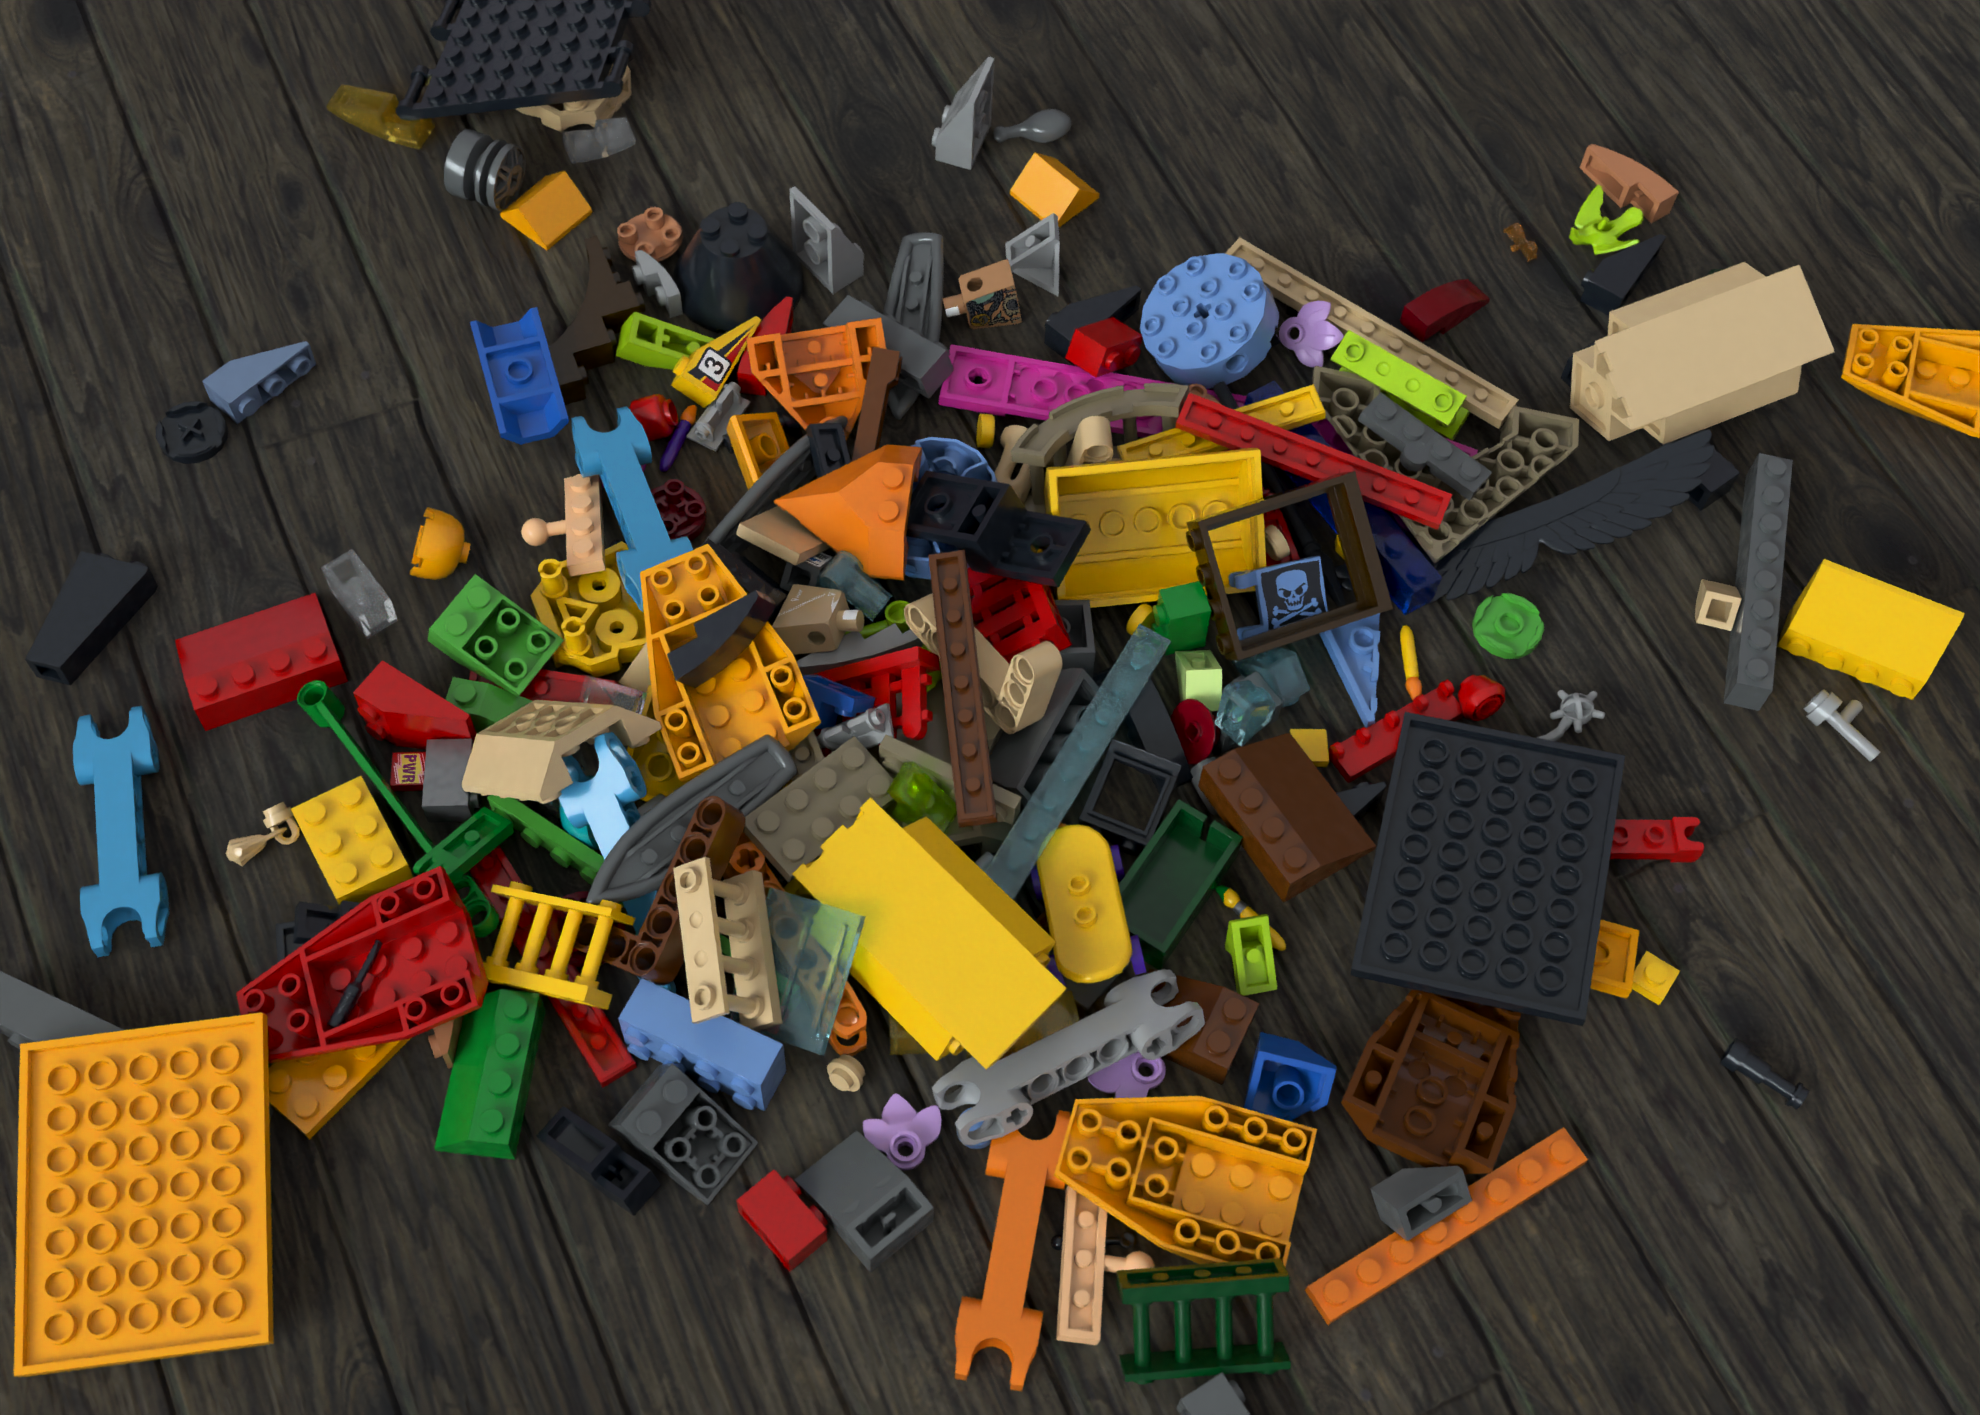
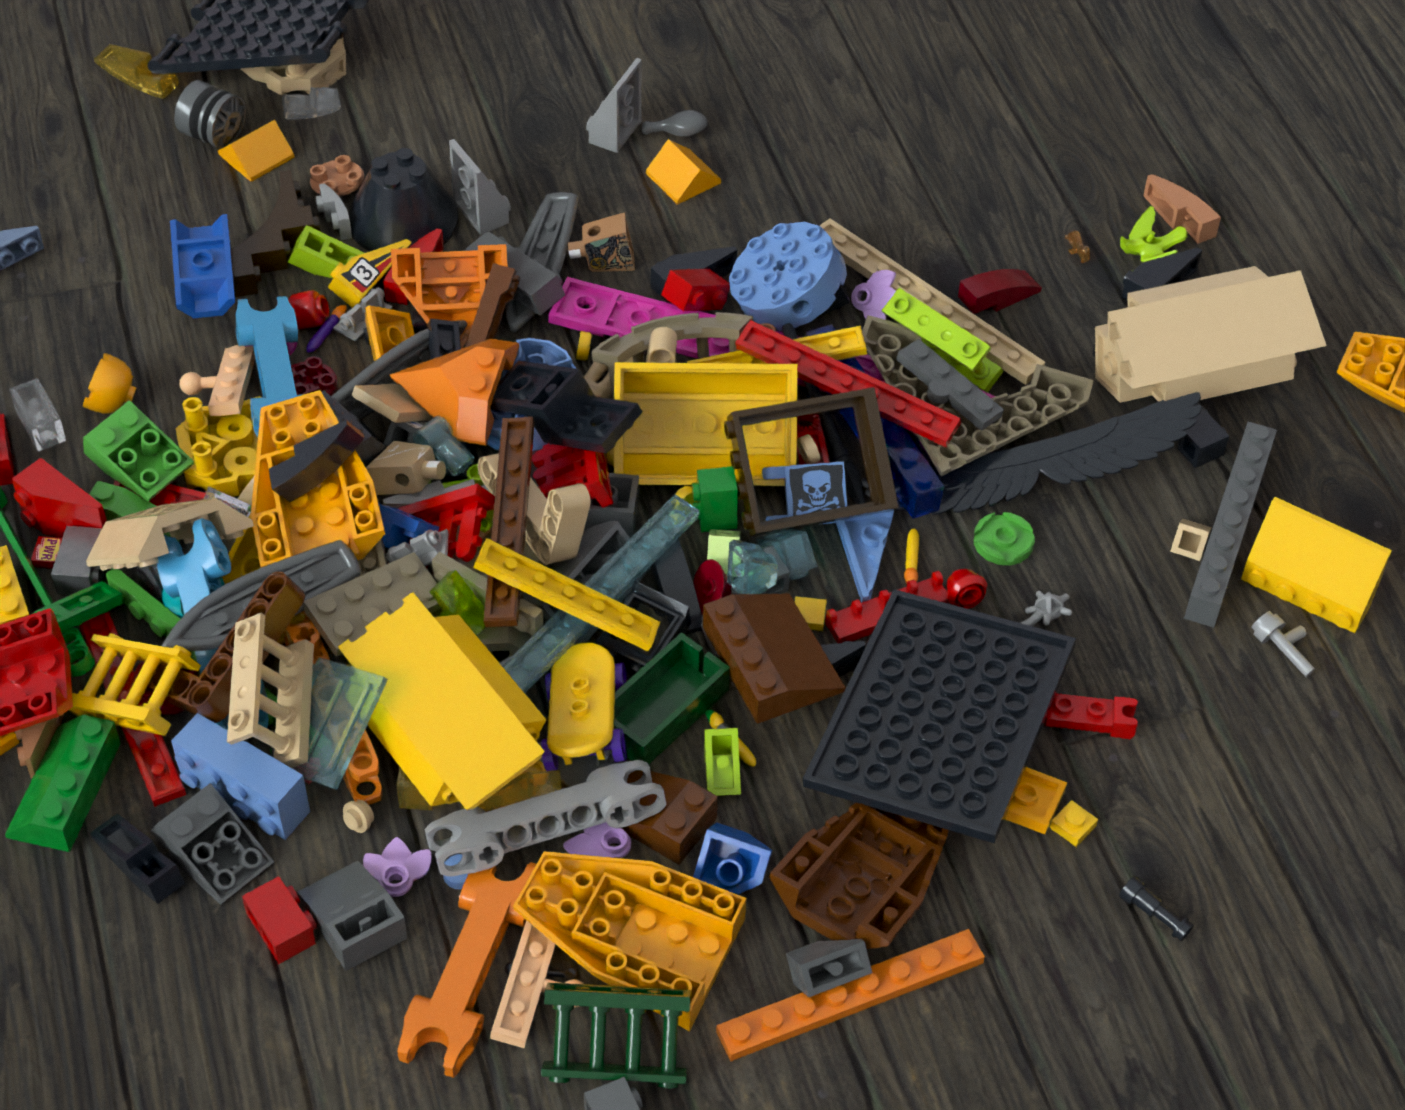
camera: 10 degrees right, 10 degrees down
light grey slope [1005,213,1060,297] -> none
none -> yellow tile [473,538,660,651]

